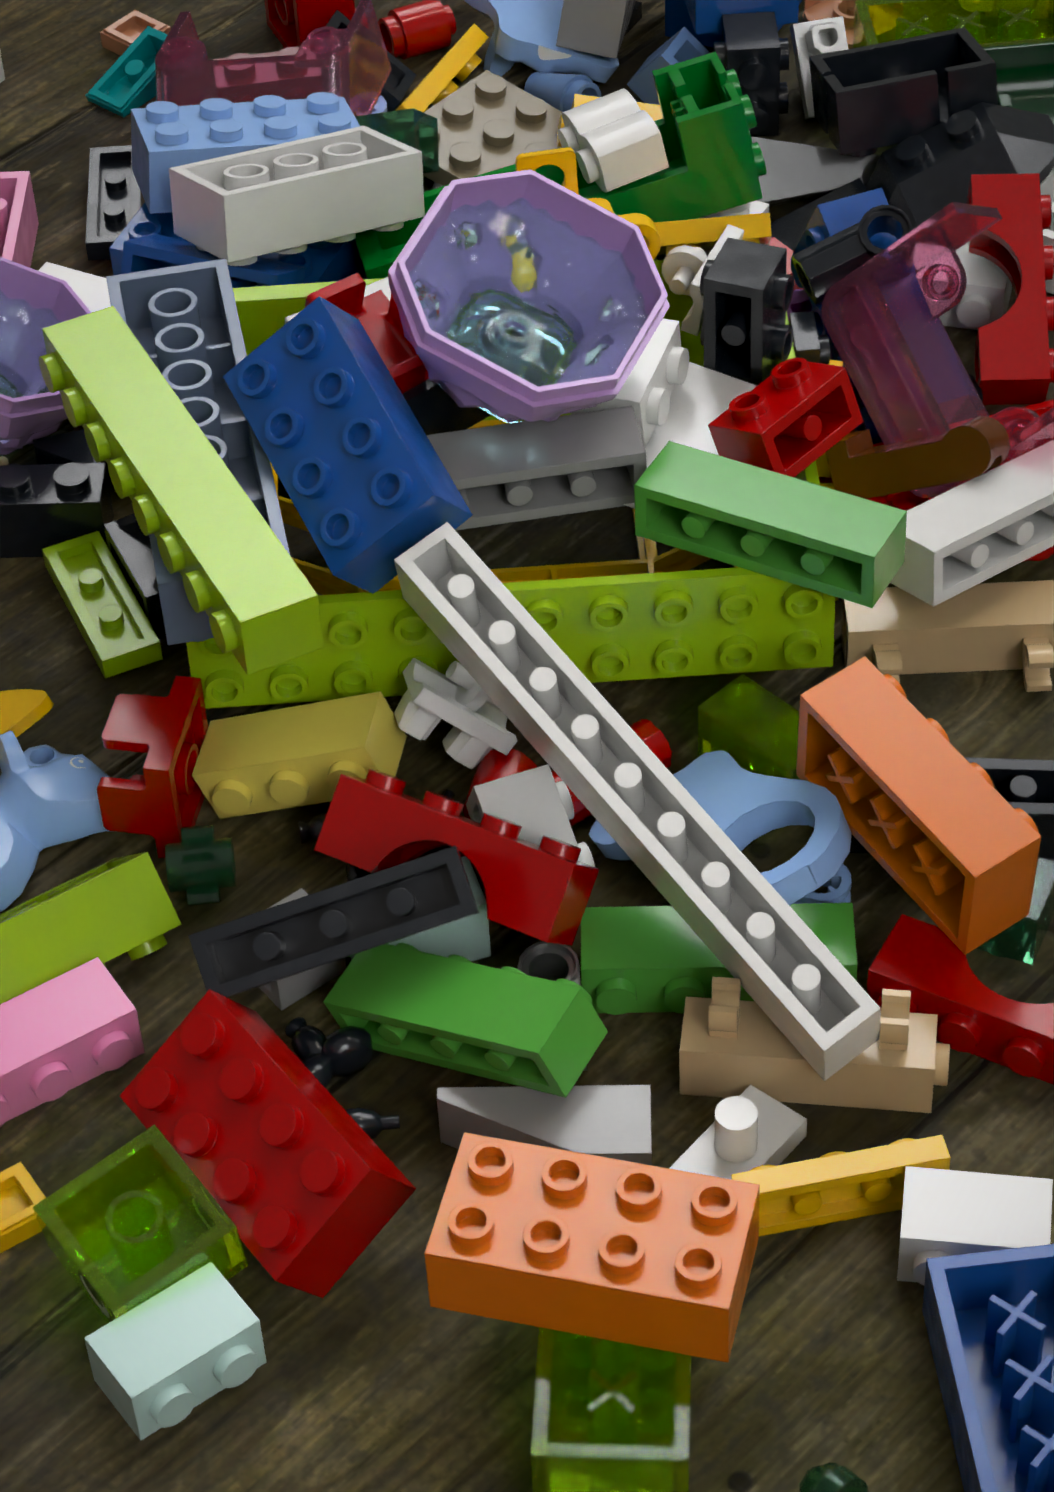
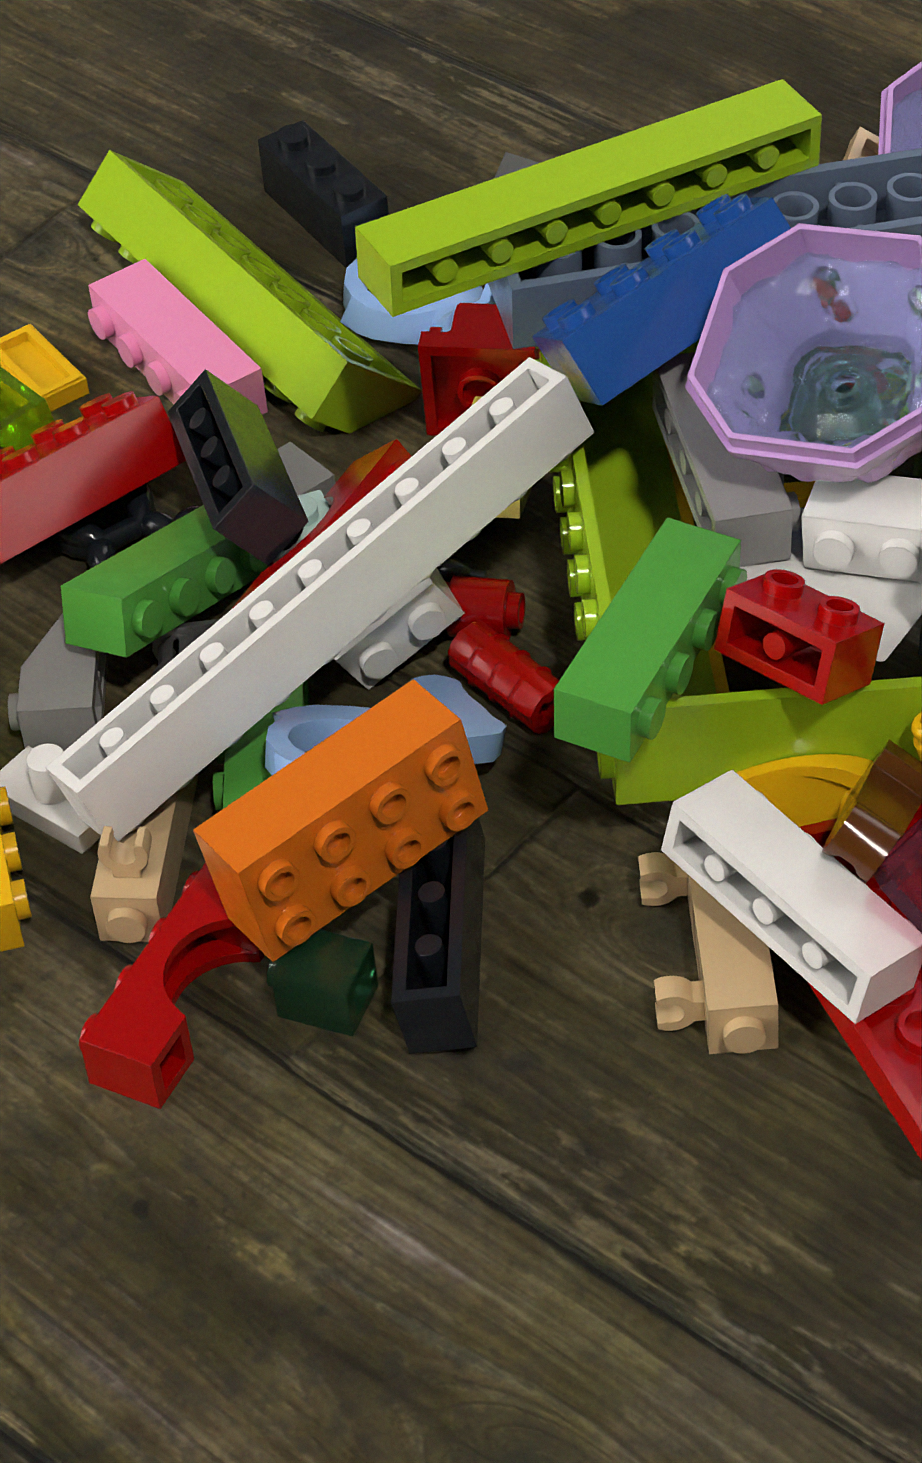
camera: 90 degrees right, 0 degrees up
clear green gear [165,825,236,906] -> none
white hips [394,658,518,769] -> none
clear neon green brick [698,674,801,780] -> none

